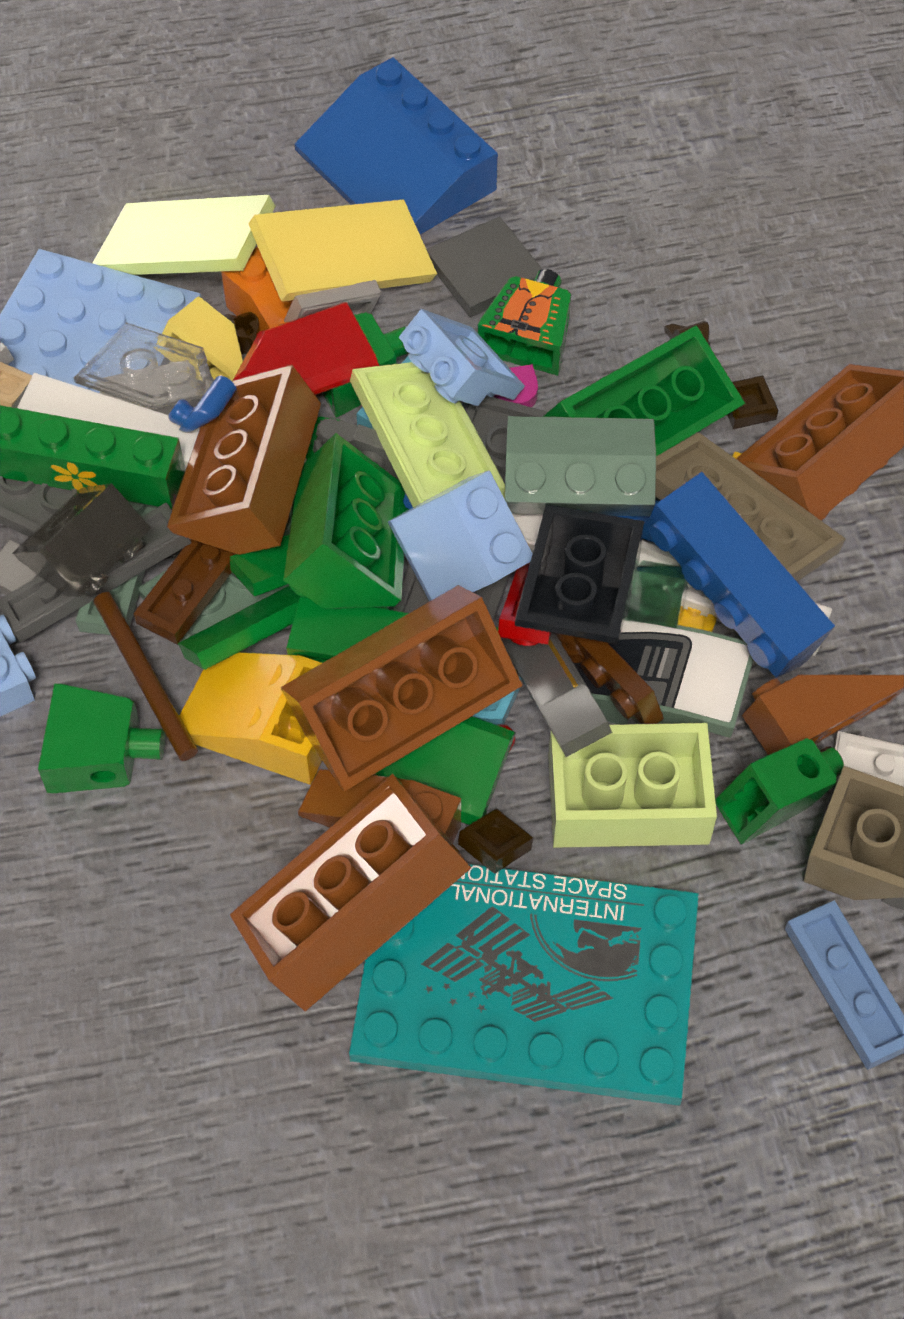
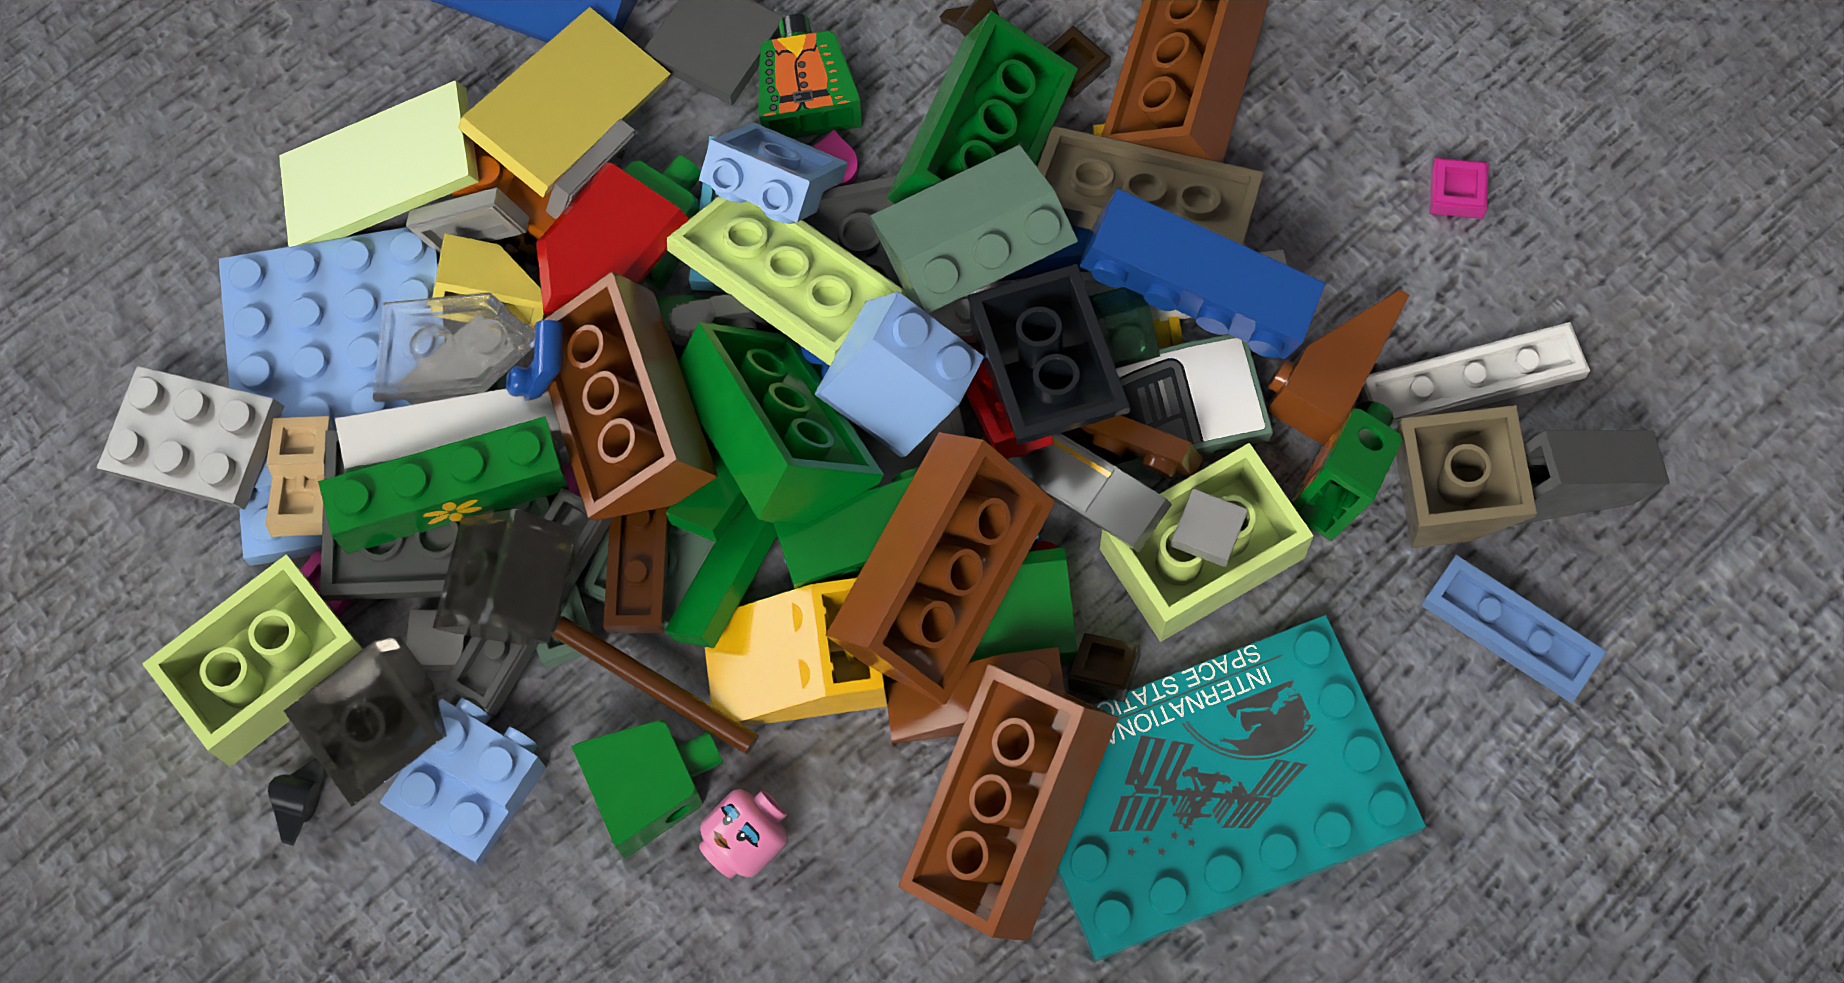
camera: 25 degrees left, 10 degrees up
none -> light grey tile [406,187,529,255]
none -> bright pink head [699,789,788,879]
none -> light grey tile [1171,489,1248,568]

